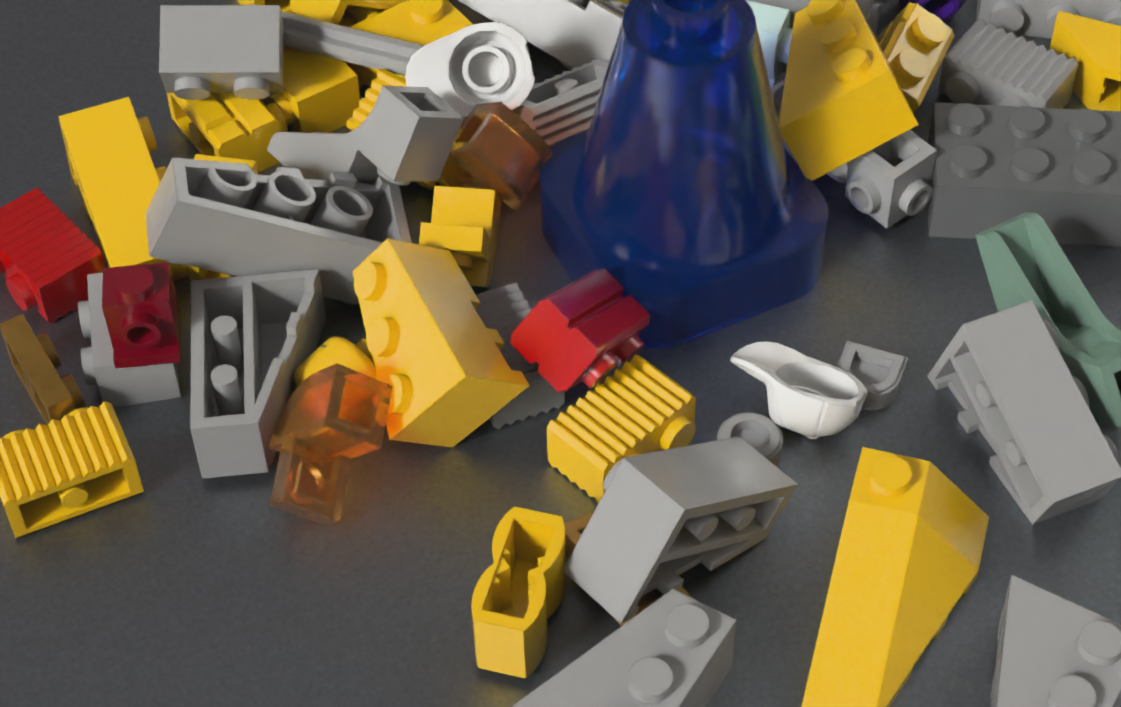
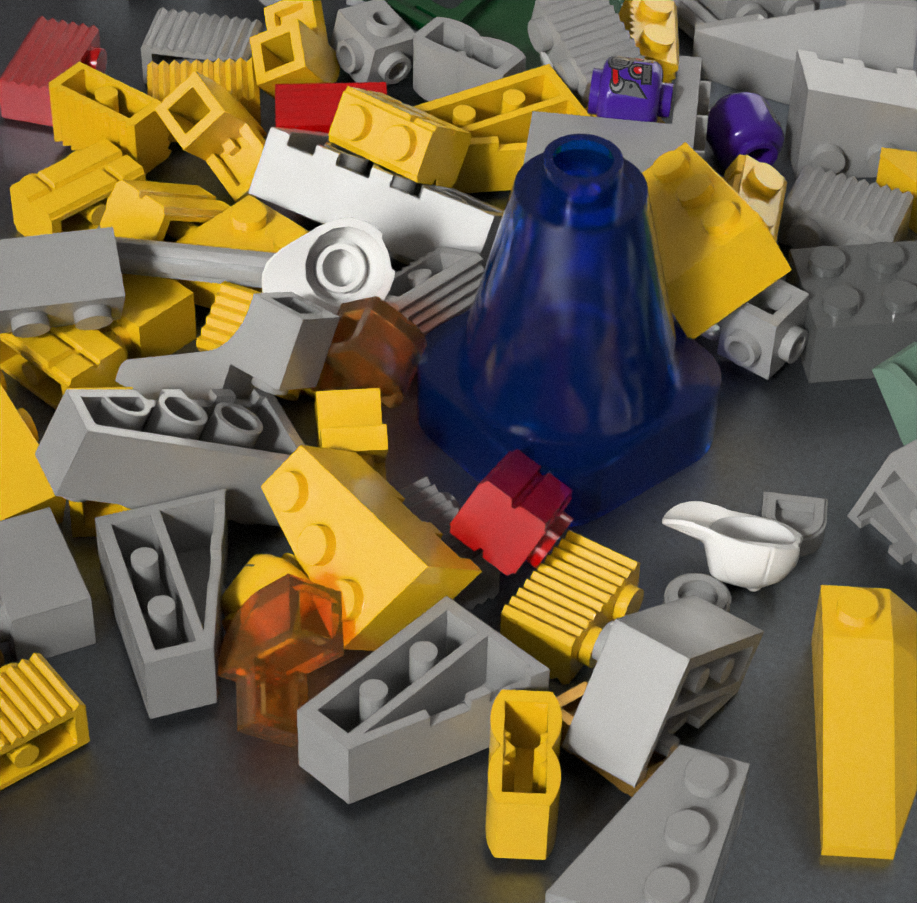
camera: 15 degrees left, 5 degrees down
dark red brick [102,262,181,369] -> none
none -> light grey wedge [297,596,550,804]

